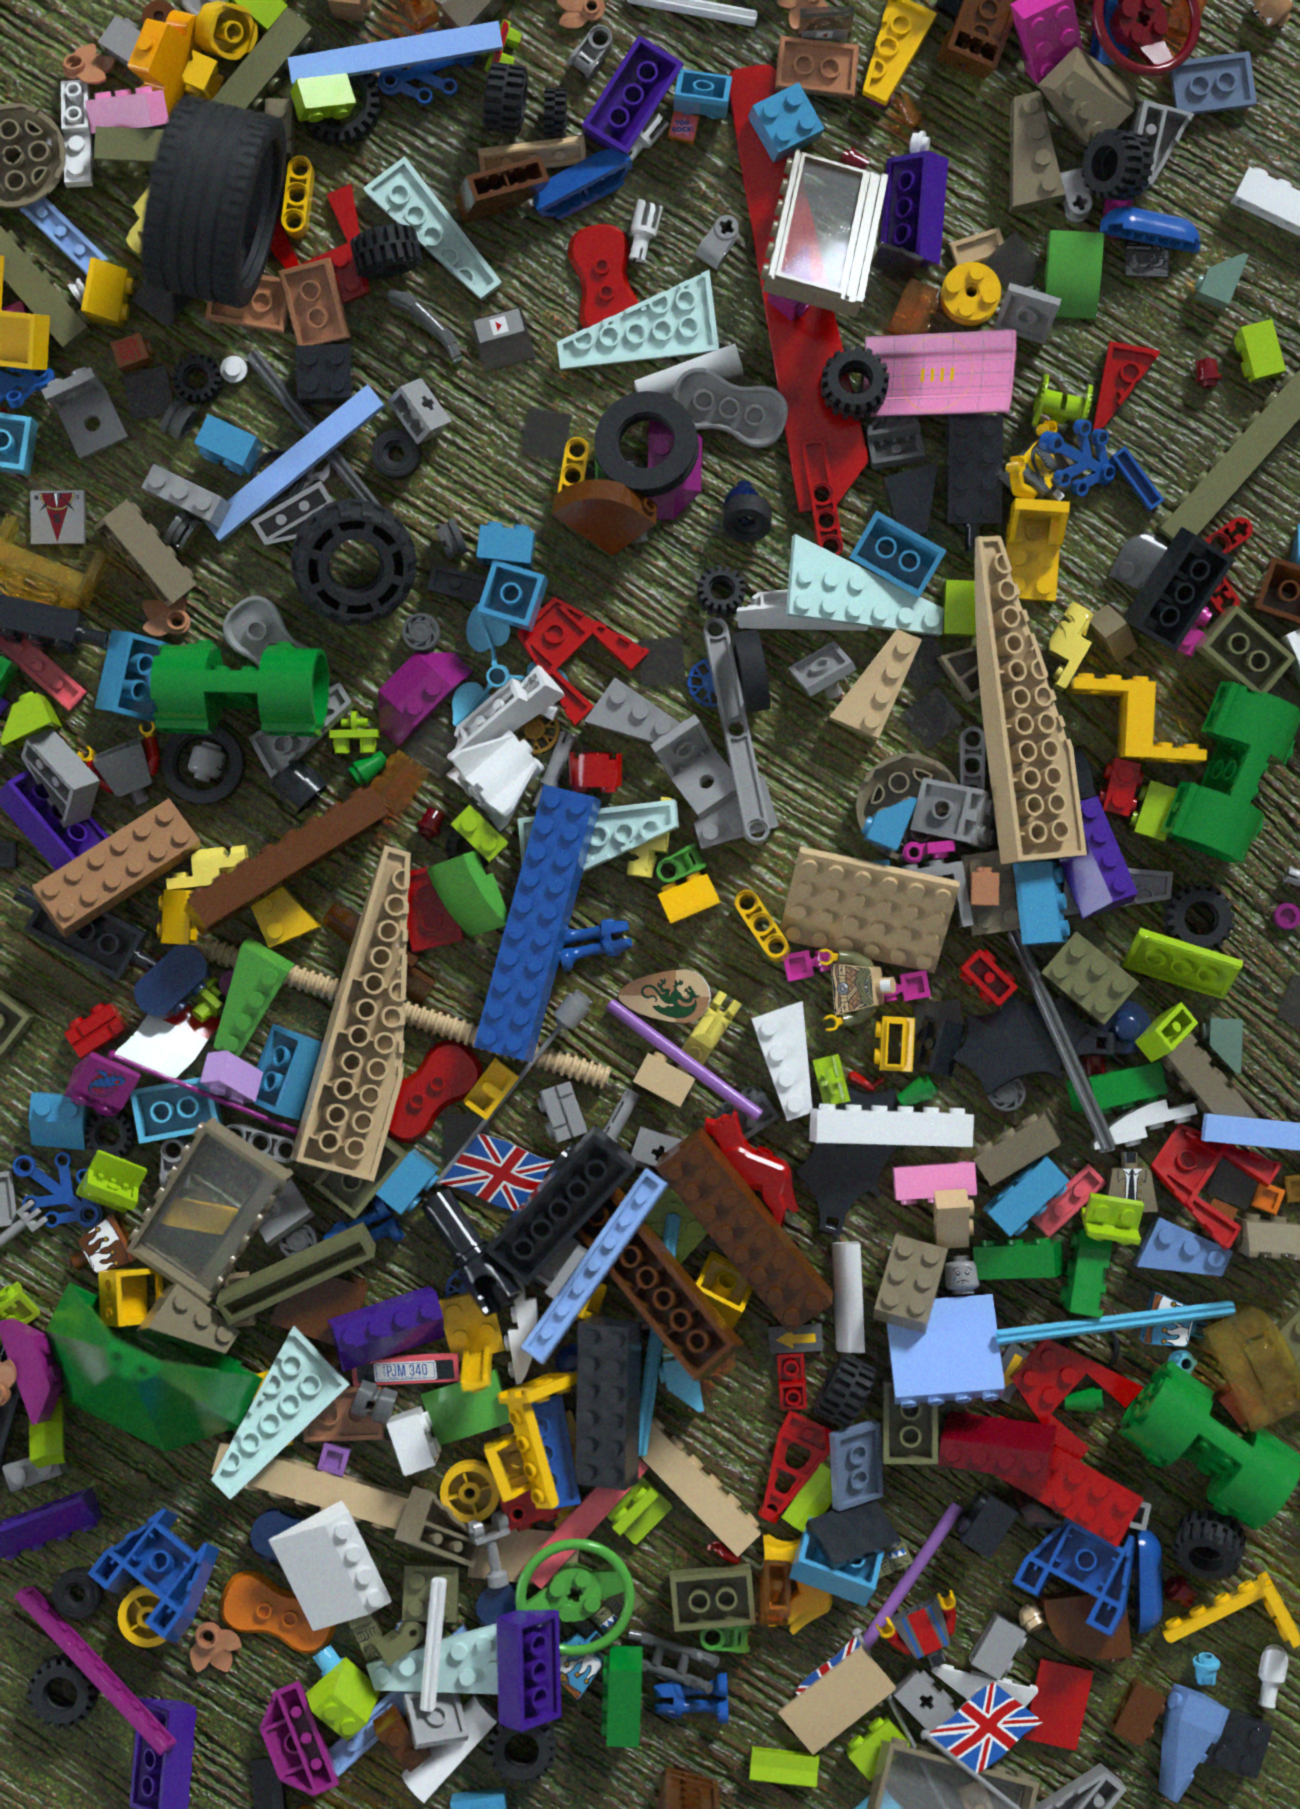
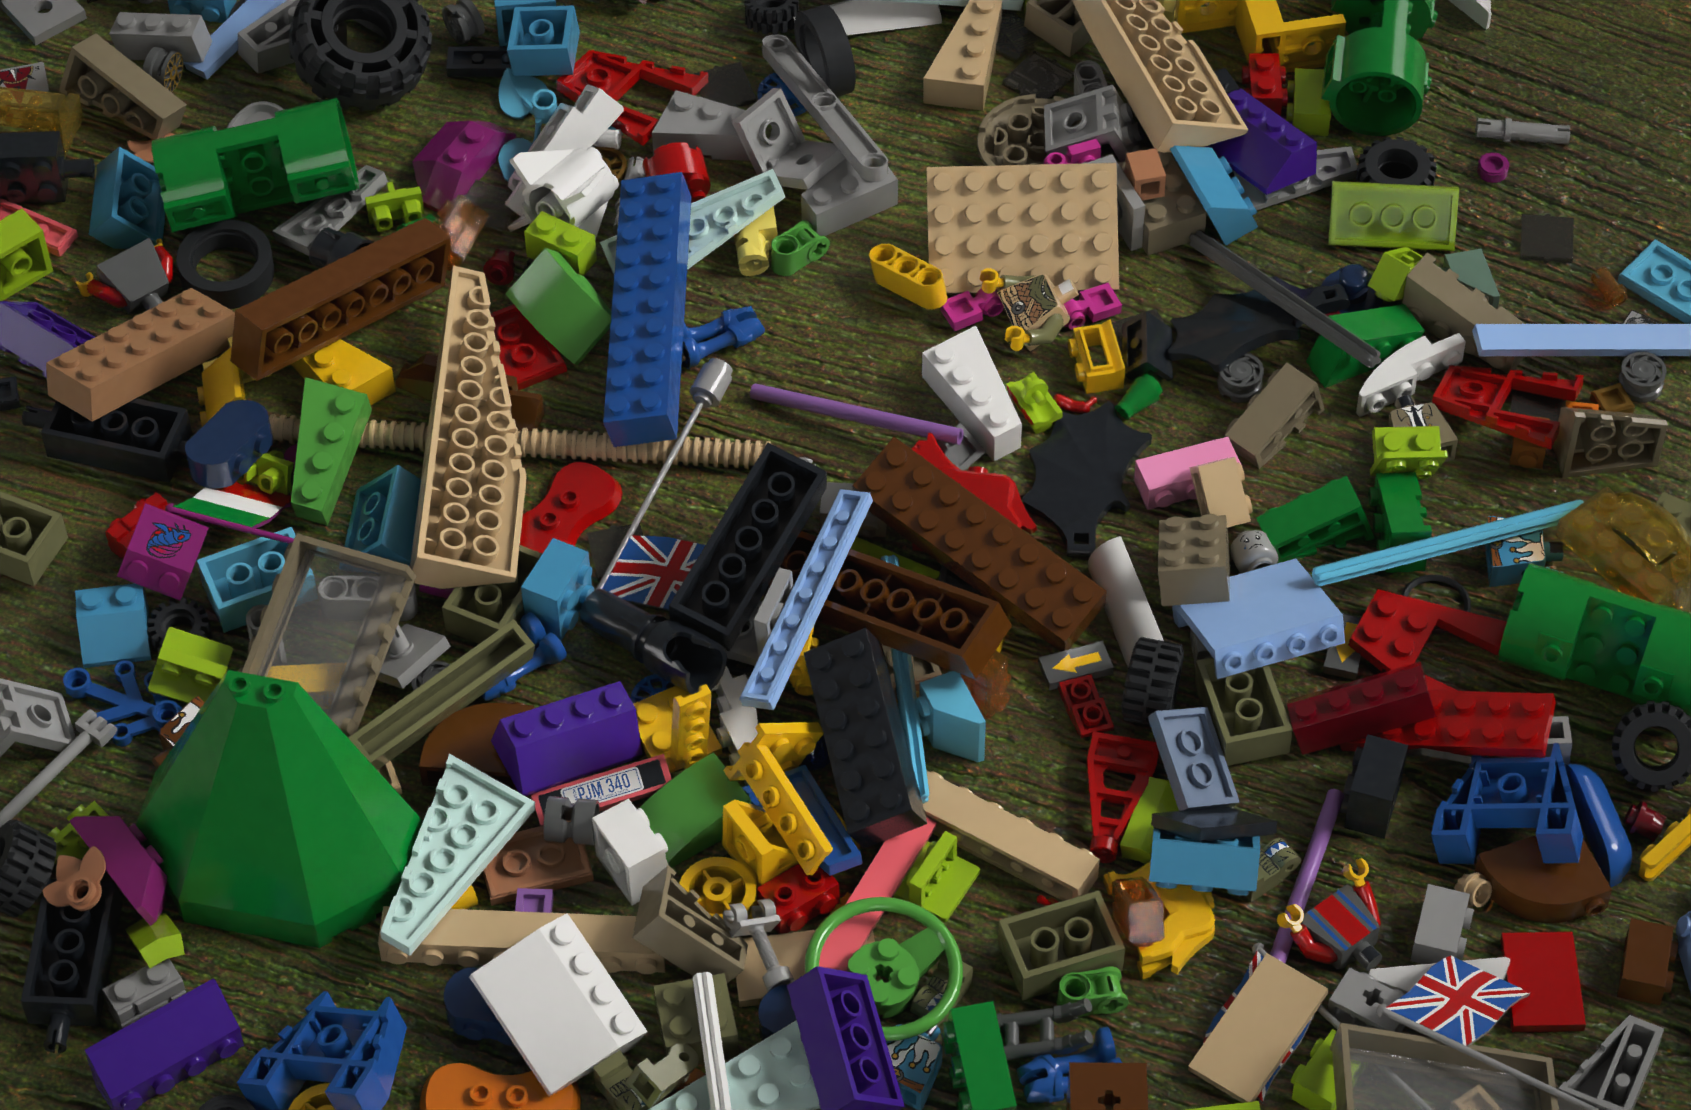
camera: 15 degrees left, 35 degrees down
light grey wedge [21,729,100,828] -> none
light grey head [188,741,226,783] -> none
lavender brick [200,1051,263,1106] -> none
dark grey wheel [402,613,441,652] -> none
yellow window [463,1057,519,1120] -> none
light grey brick [536,1080,588,1142] -> none
shield [618,969,711,1023] -> none
tan brick [633,1050,696,1107] -> none
yellow slope [658,871,720,925] -> none
light yellow plate [681,990,742,1065] -> none
light grey tile [788,641,856,699] -> none
white brick [809,1104,974,1147] -> none
dark azure slope [861,797,917,852] -> none
red brick [958,949,1018,1006] -> none
dark azure brick [982,1155,1070,1237] -> none
coral tile [1030,1163,1107,1238] -> none
olive brick [1041,932,1139,1027] -> none
green cone [1064,1387,1104,1414] -> none
medium blue wedge [1132,1215,1233,1276] -> none

